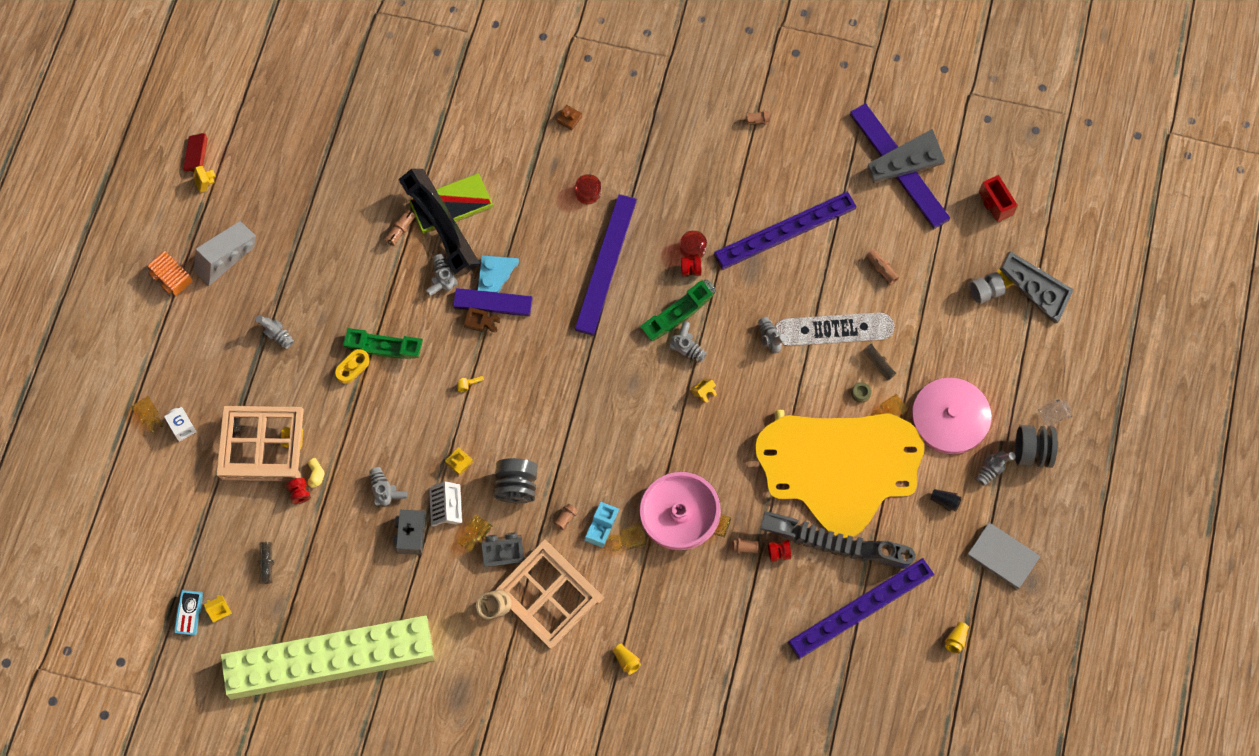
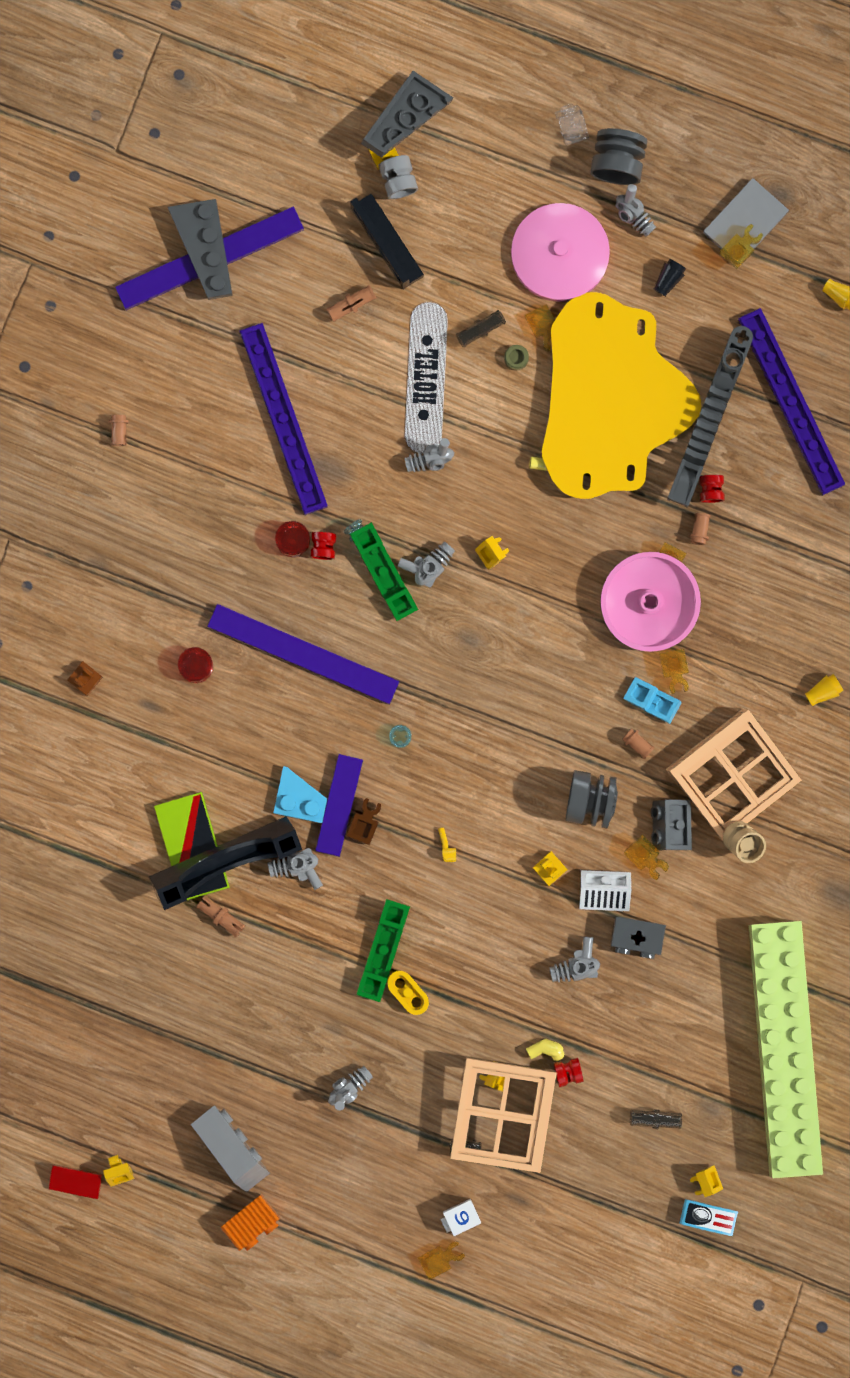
camera: 80 degrees left, 15 degrees up
red brick [979,175,1018,223] -> none
none -> black fence [350,194,424,290]
none -> clear light blue bush [389,725,412,748]
none -> clear yellow plate [719,224,763,269]

